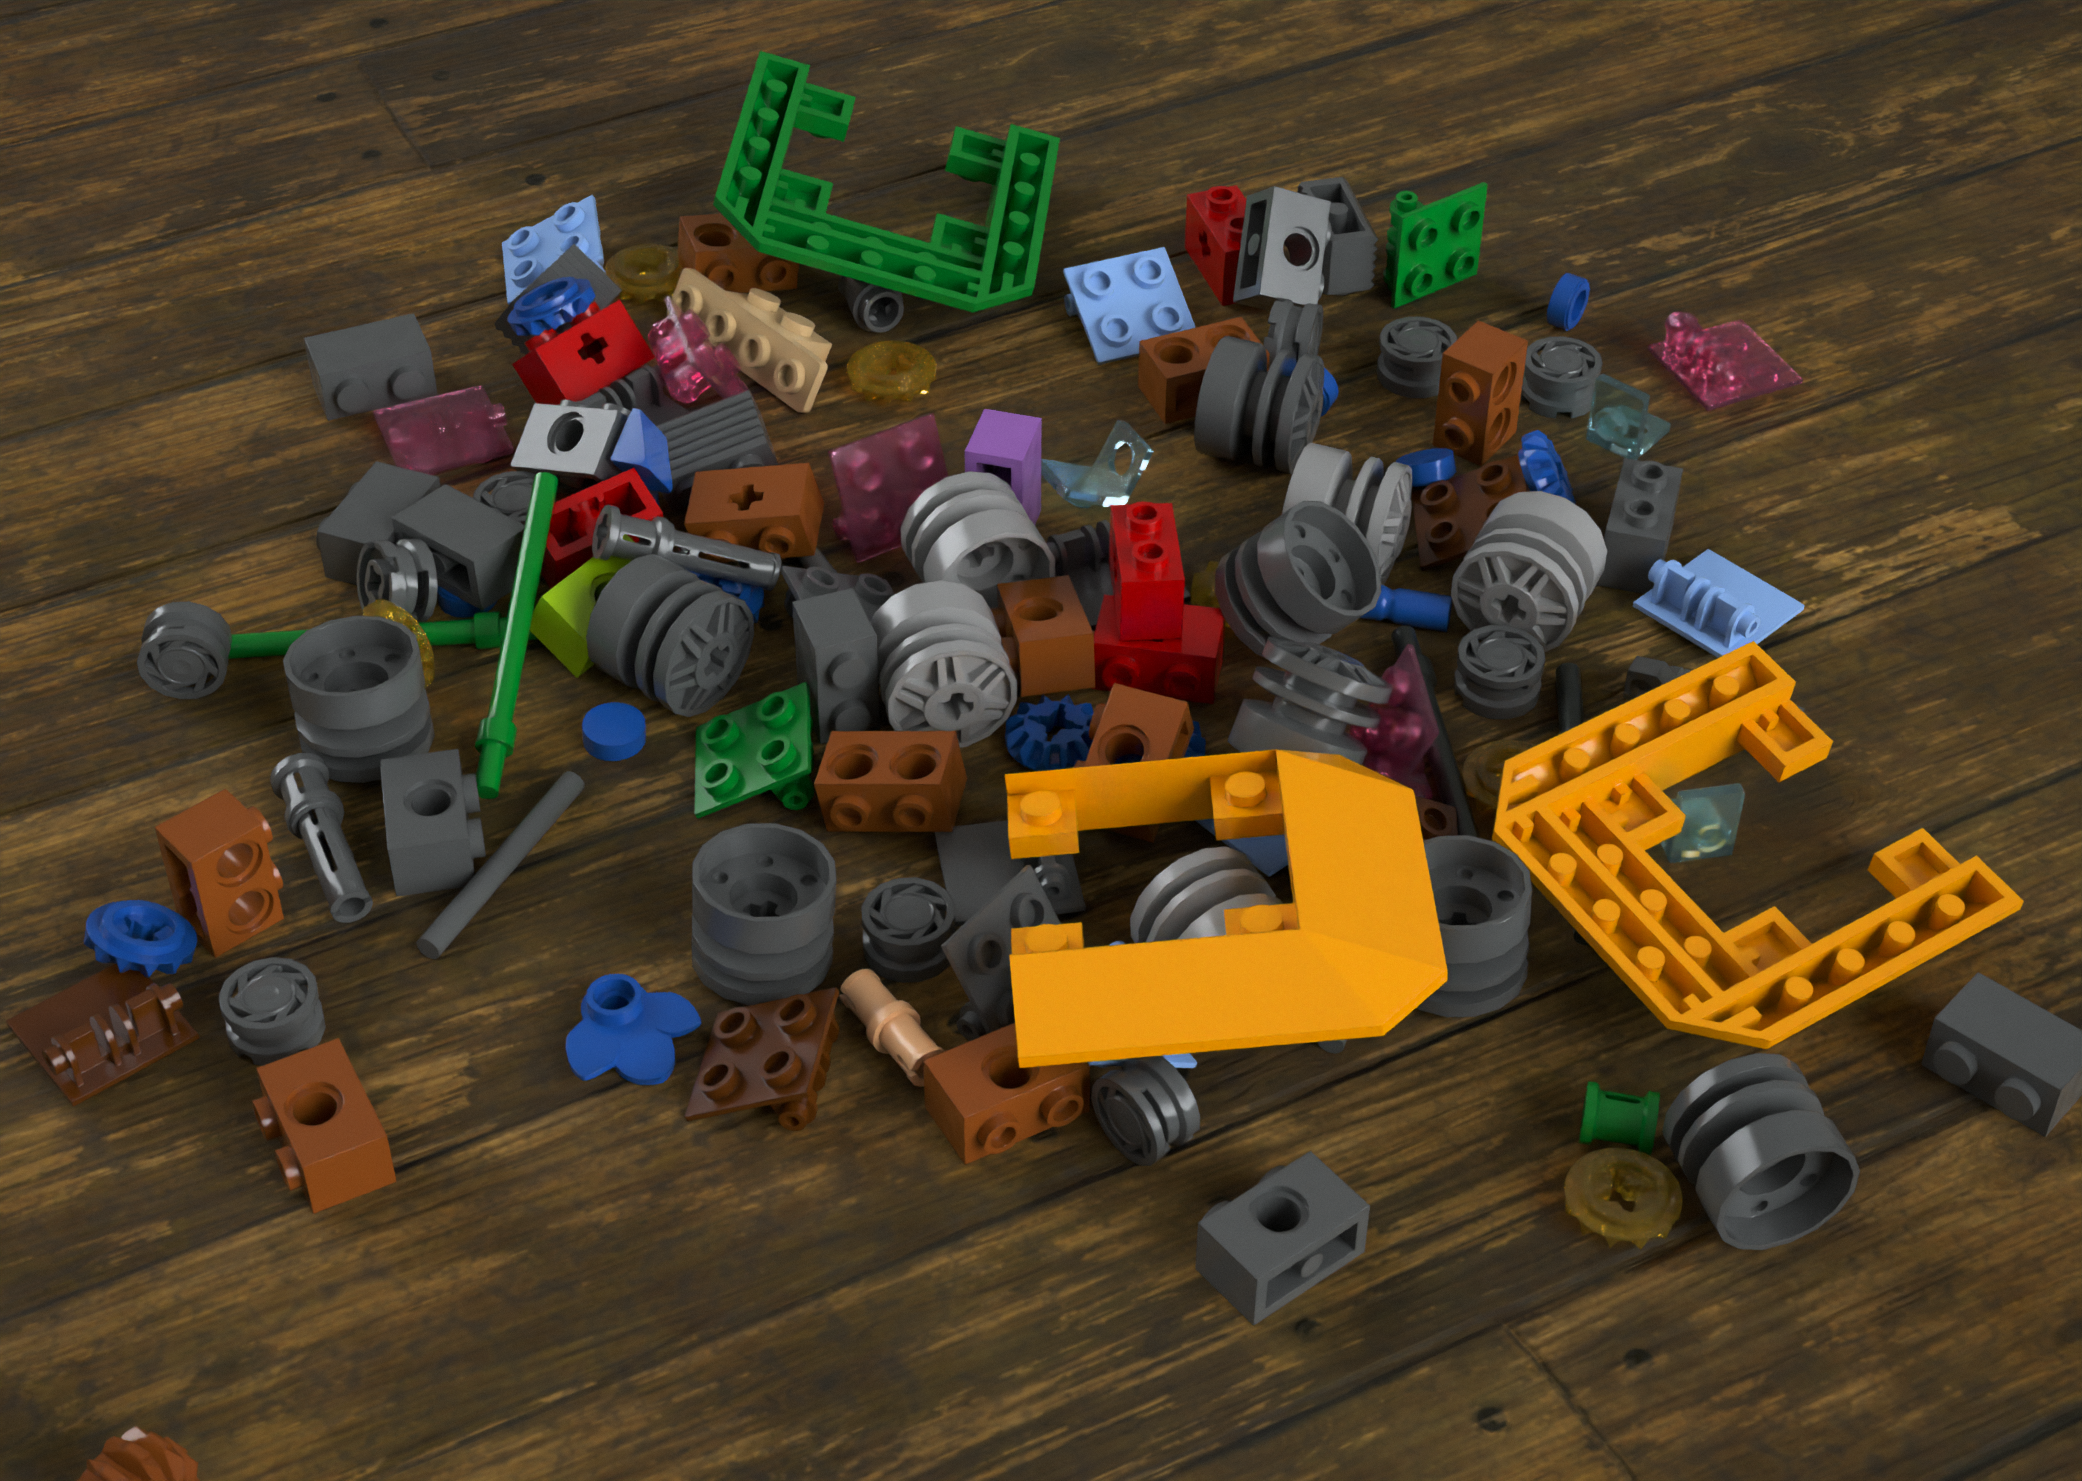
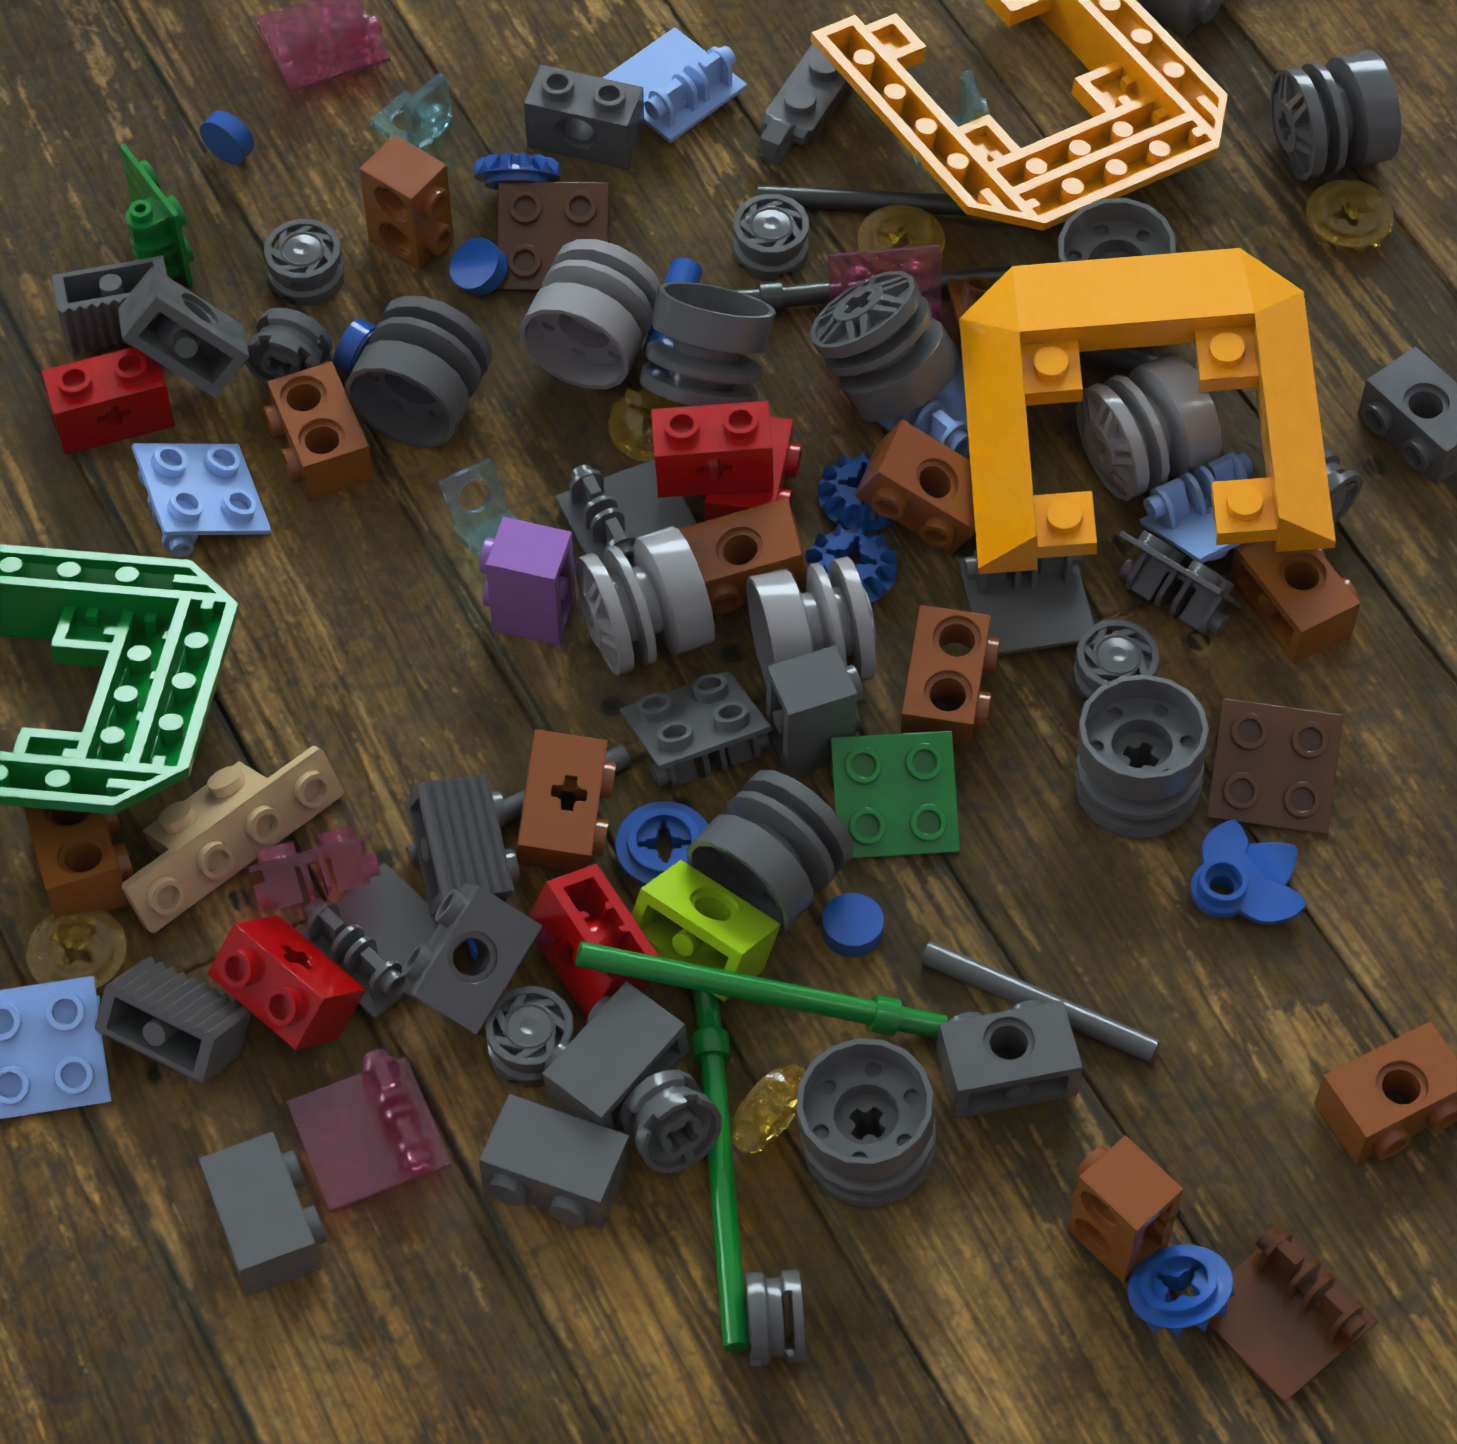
camera: 90 degrees left, 15 degrees up
dark grey wheel [219,957,326,1066] -> none
dark grey pin [270,753,373,923] -> none
blue gear [507,277,595,336] -> none
dark grey pin [592,504,781,591] -> none
blue slope [611,408,673,493] -> none
clear pink hinge [828,412,949,563] -> none
light nougat pin [839,969,945,1087] -> none
clear yellow gear [847,340,936,405] -> none
light grey wheel [1451,491,1607,652] -> none
dark grey wheel [1521,336,1603,419] -> none
green bush [1578,1081,1660,1156] -> none

